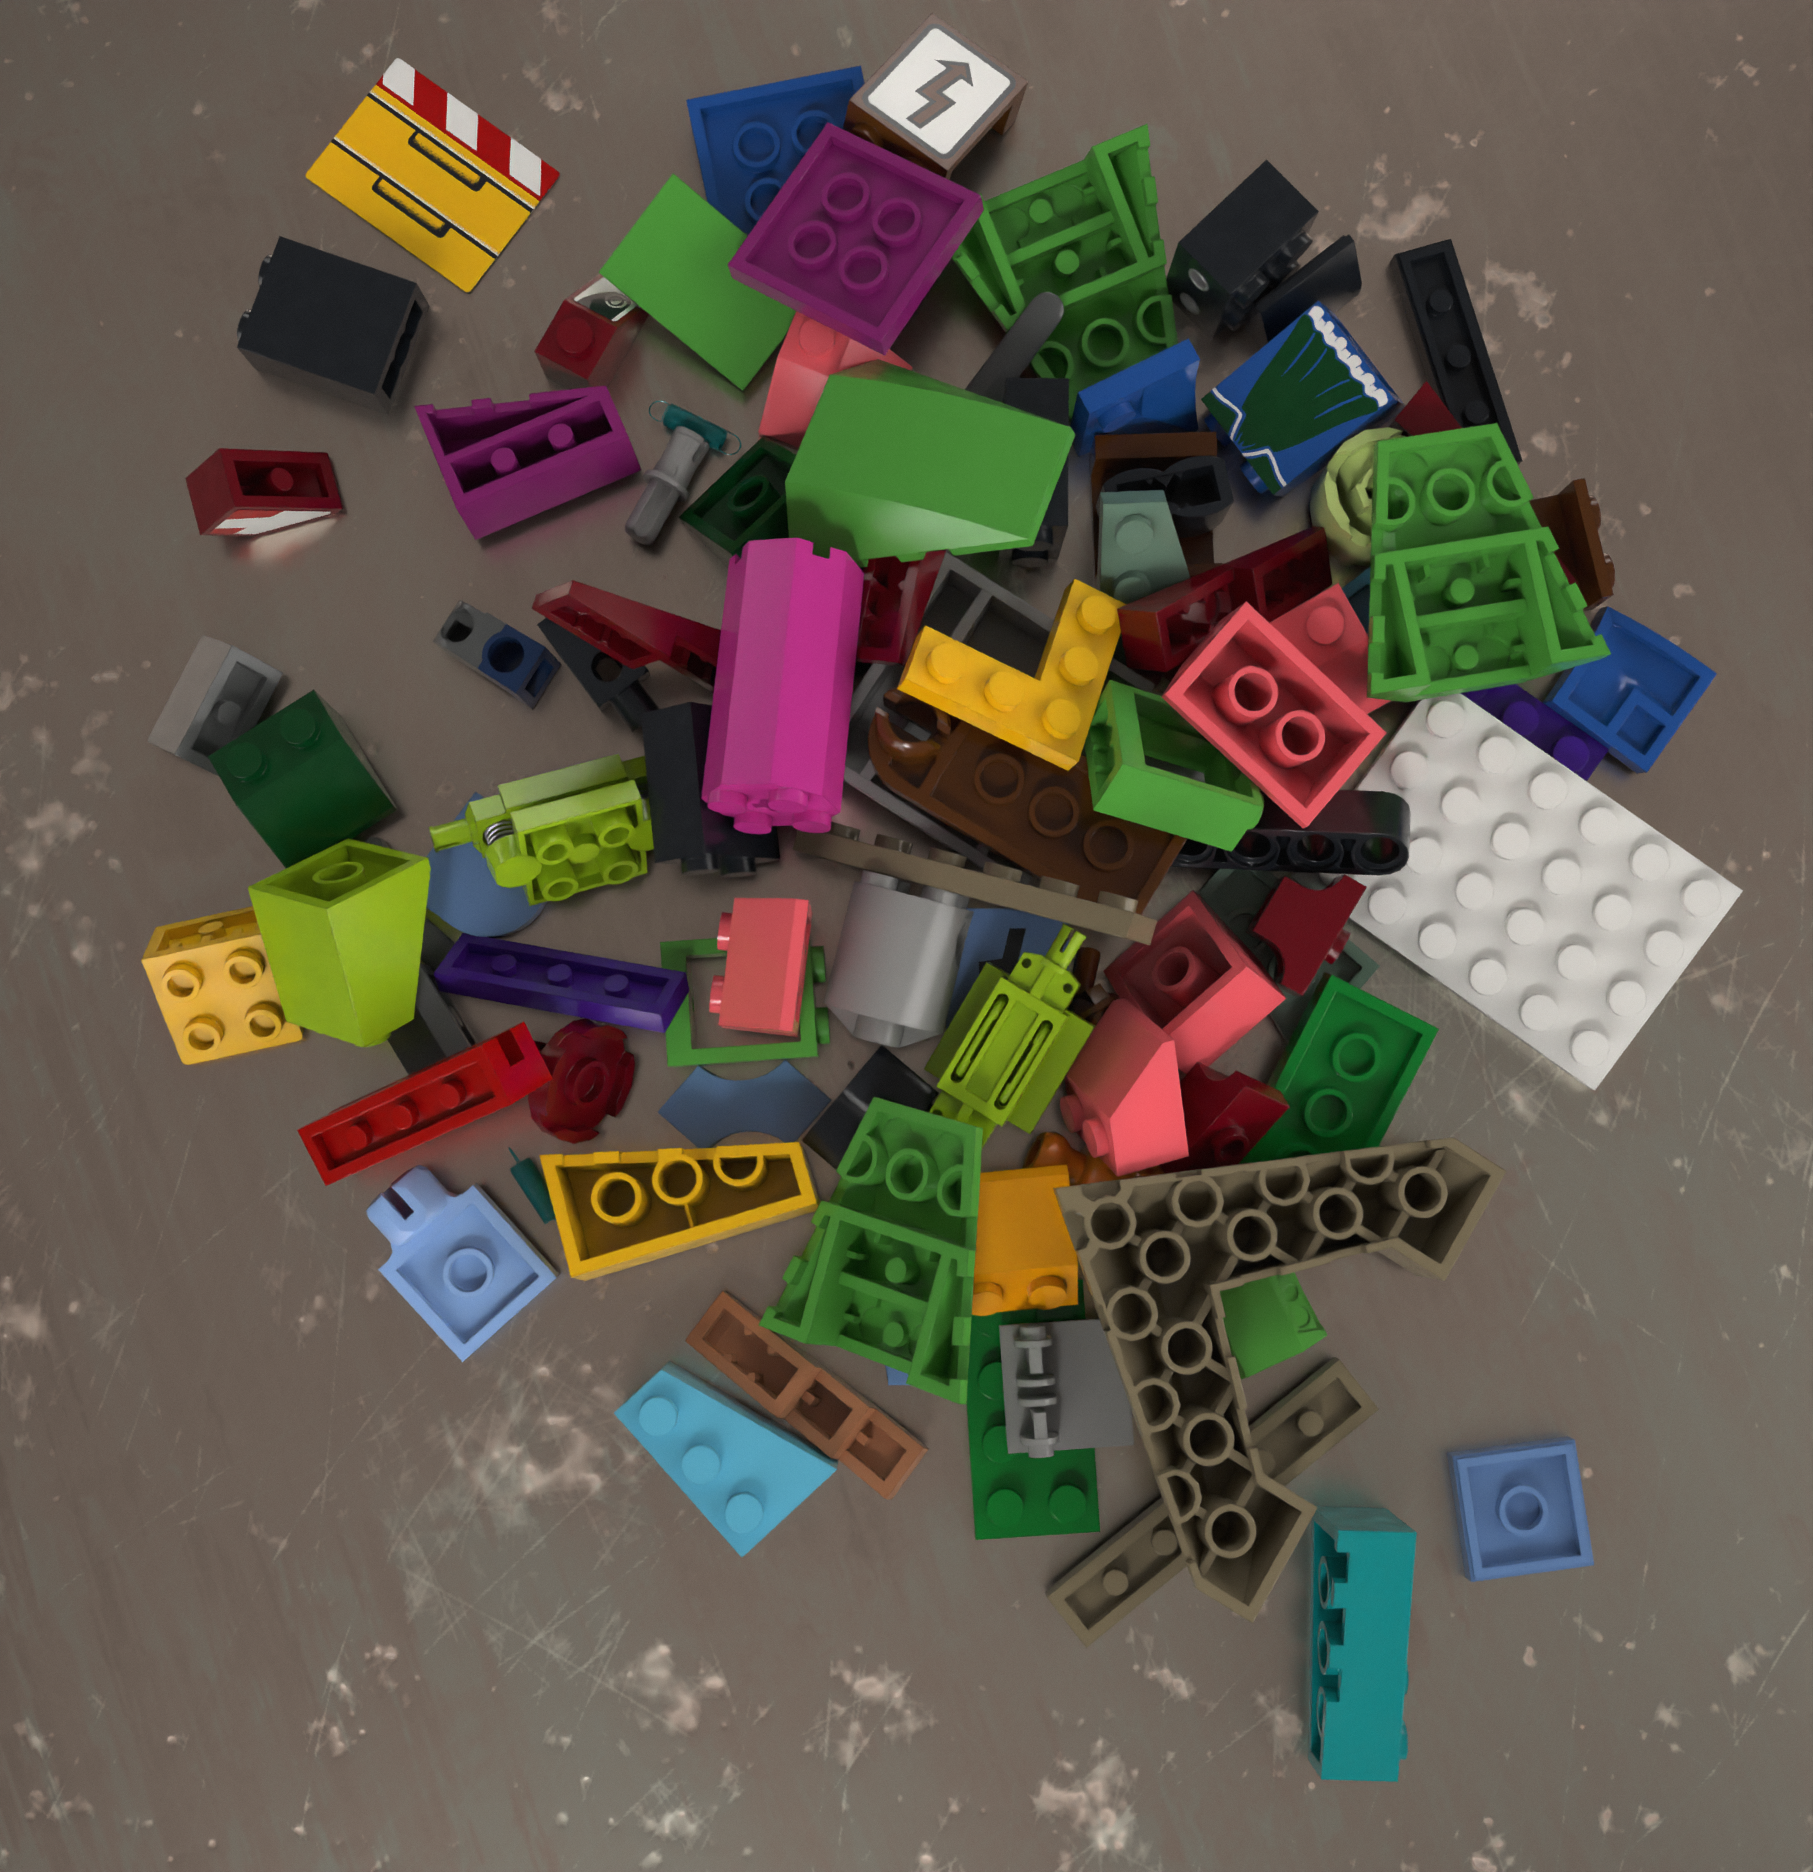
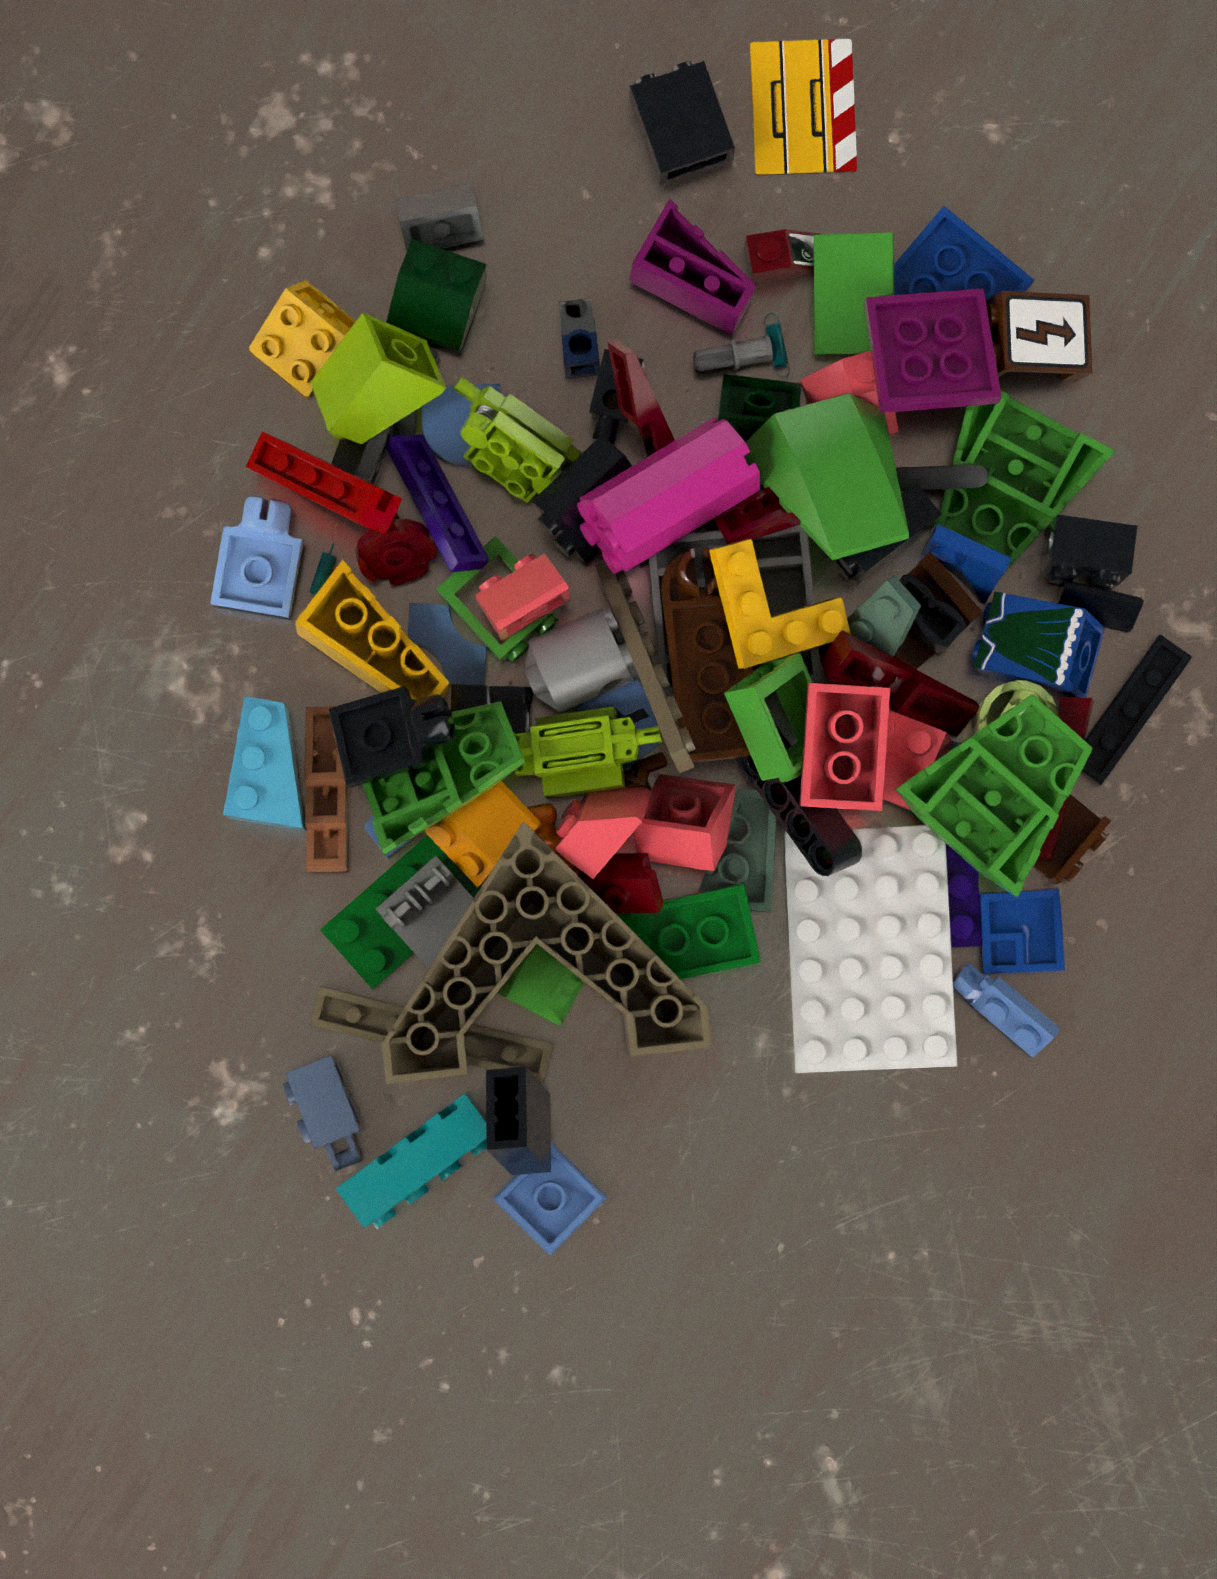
camera: 60 degrees right, 0 degrees up
dark red slope [185,448,343,536] -> none
dark red brick [1246,874,1367,996] -> none
none -> sand blue brick [283,1055,363,1171]
none -> black plate [329,686,455,788]
none -> black brick [486,1066,551,1175]
none -> medium blue hinge [953,963,1060,1058]

